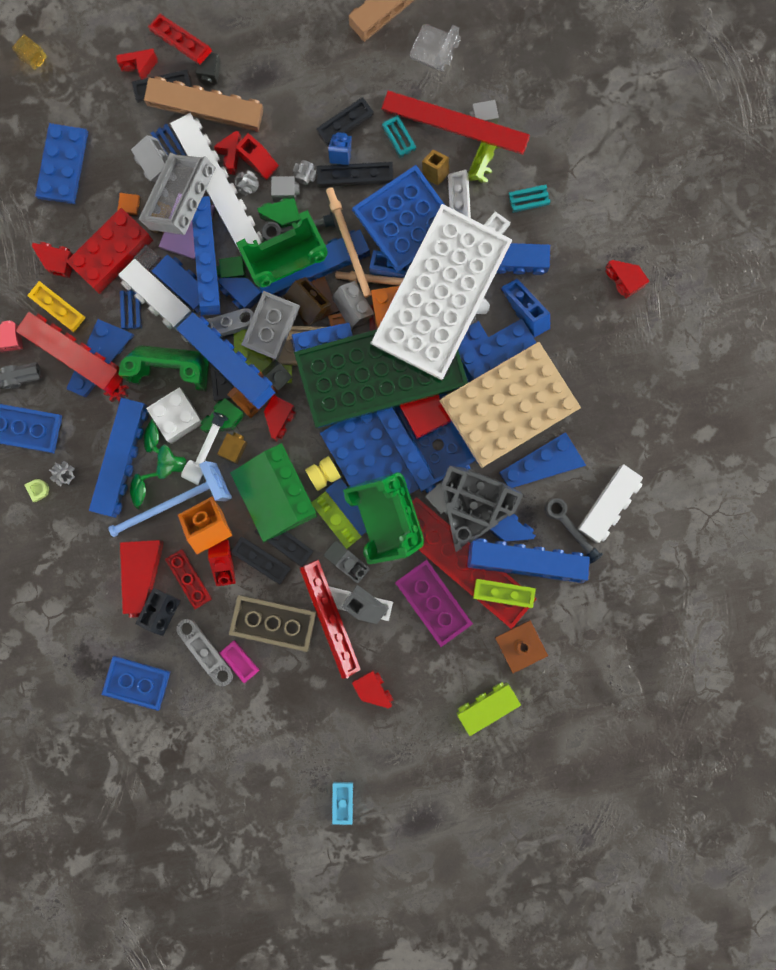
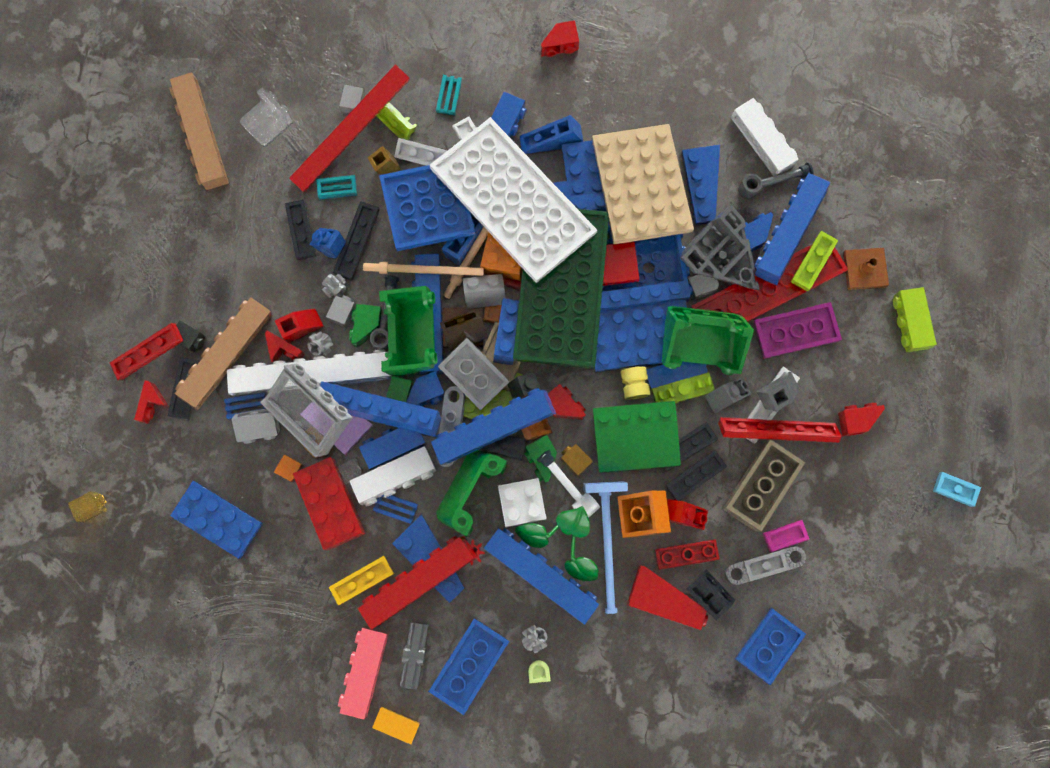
camera: 70 degrees left, 5 degrees down
red slope [32,242,73,279] -> none

